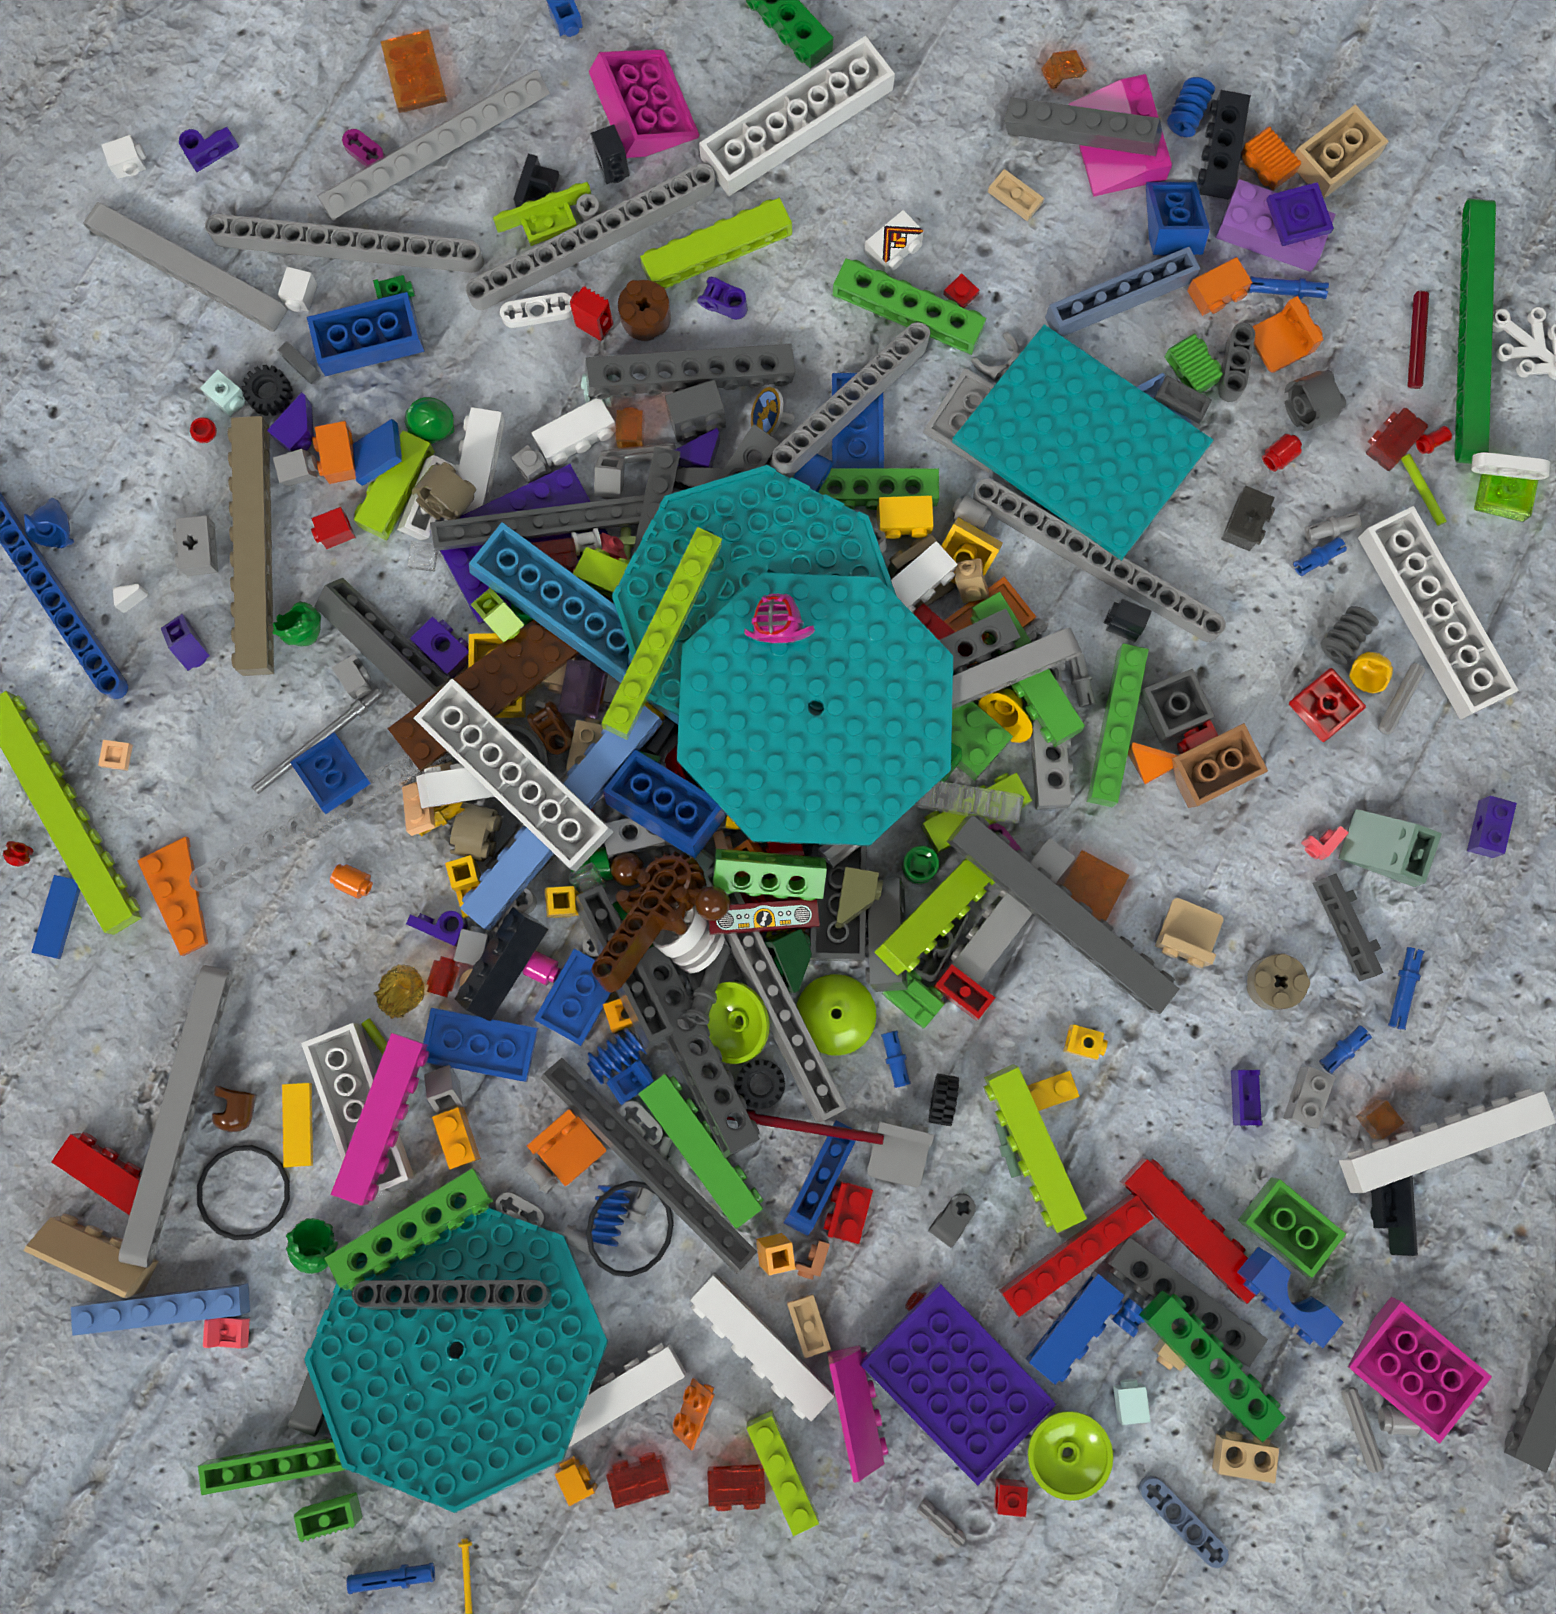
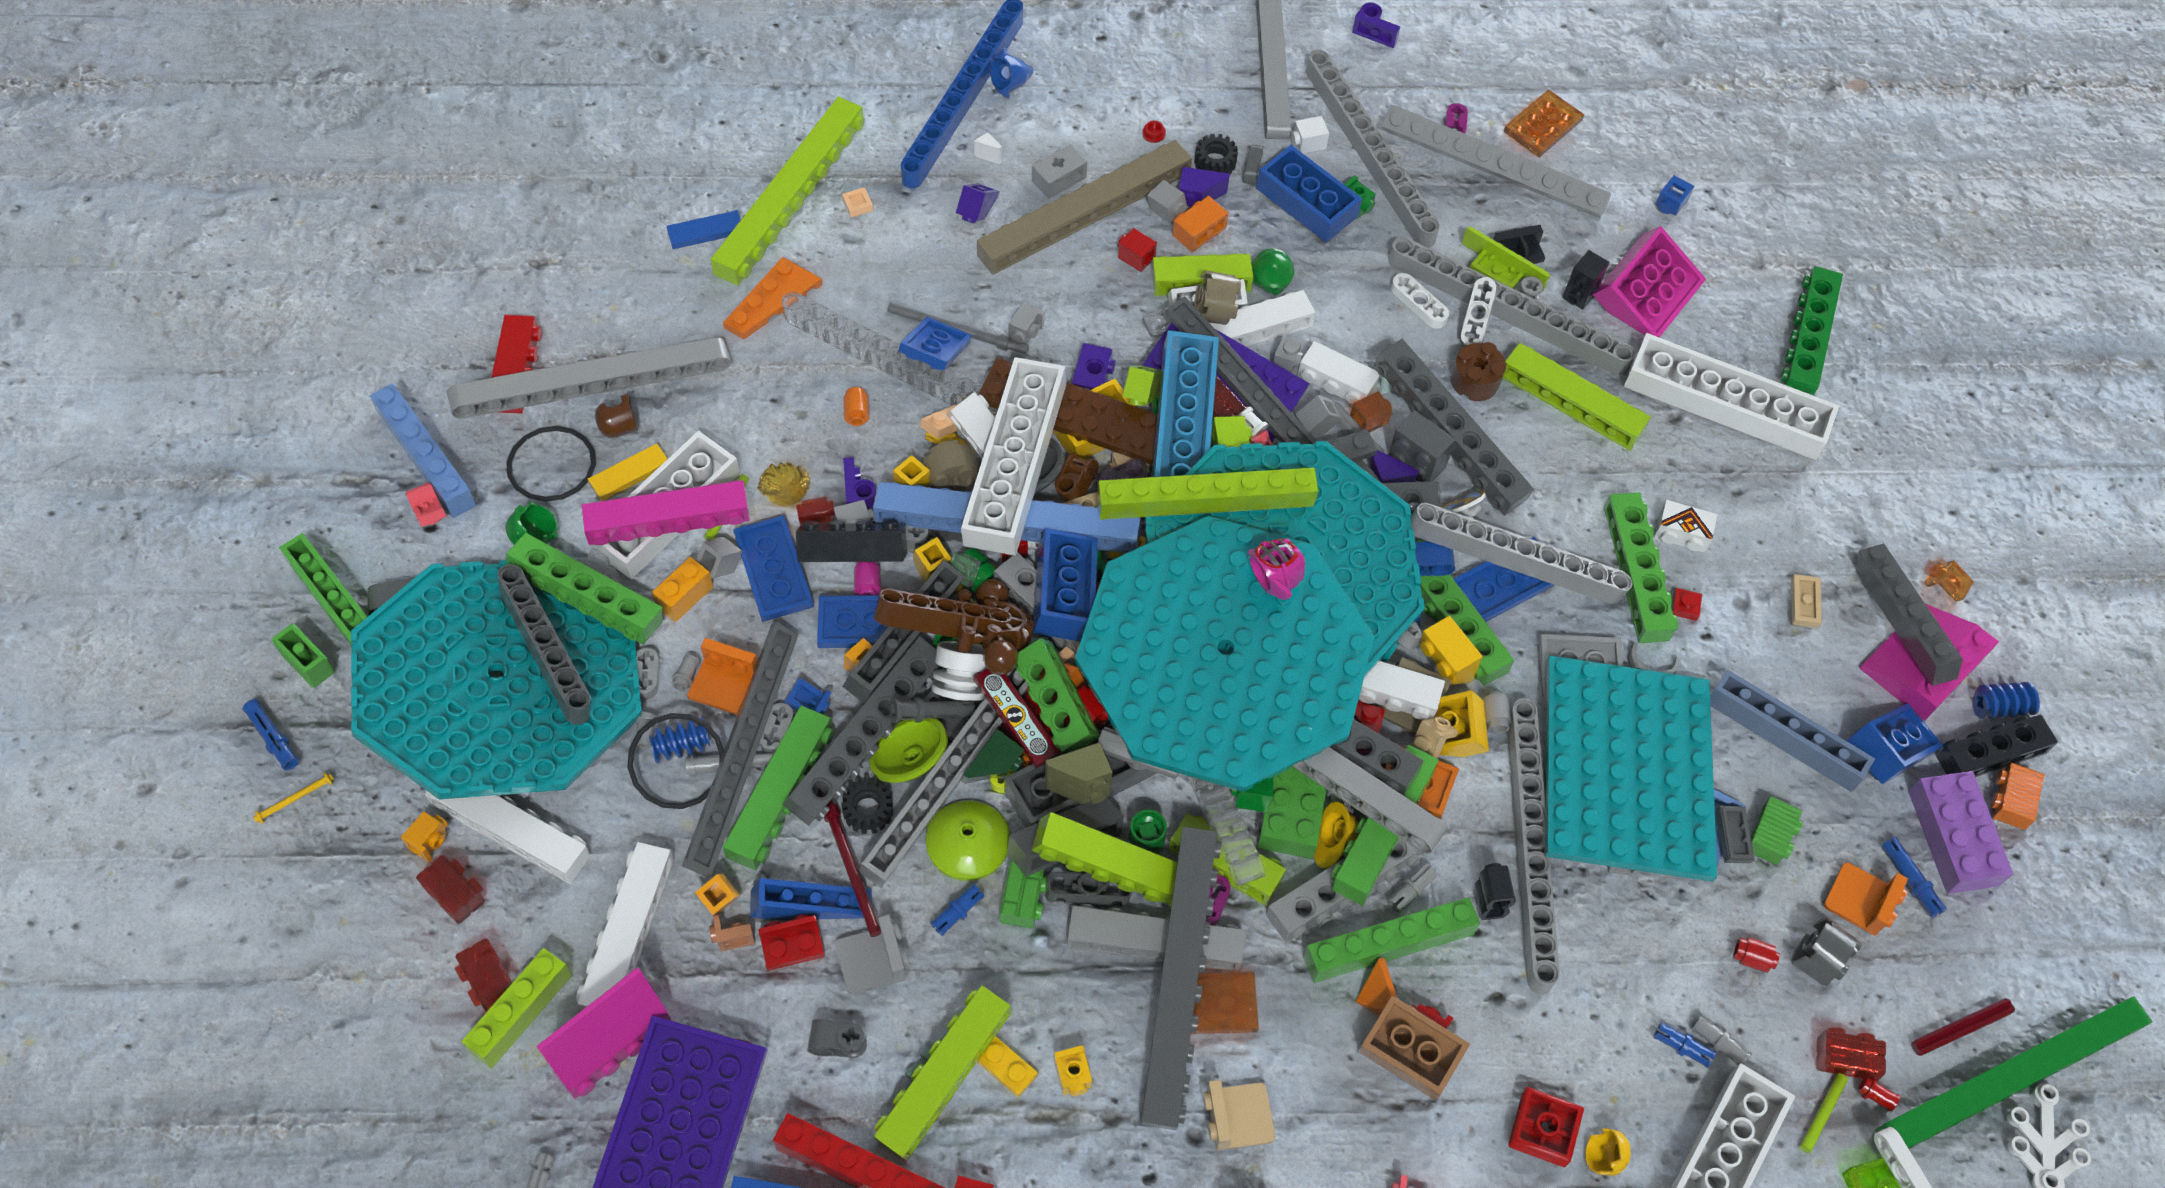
camera: 55 degrees right, 20 degrees down
red plate [2,841,34,867] -> none
tan slope [24,1214,159,1298] -> none
light aqua brick [200,370,246,417] -> none
green hair [272,601,321,647] -> none
dark grey brick [314,577,450,706] -> none
blue tile [353,419,402,486] -> none
red brick [570,286,613,341] -> none
blue piece [587,1027,647,1085] -> none
orange hinge [673,1378,715,1451] -> none
dark purple piece [697,277,748,320] -> none
tan plate [787,1294,831,1359] -> none
black tyre [928,1073,959,1126] -> none
red brick [933,964,995,1021] -> none
dark grey brick [1139,668,1215,743] -> none
orange brick [1187,257,1252,316] -> none
dark grey beam [1218,323,1255,402] -> none
clear smoke brick [1221,485,1275,551] -> none
dark purple plate [1266,182,1334,246] -> none
tan brick [1294,104,1389,199] -> none
dark grey piece [1320,606,1379,665] -> none
none -> white beam [1461,277,1496,346]

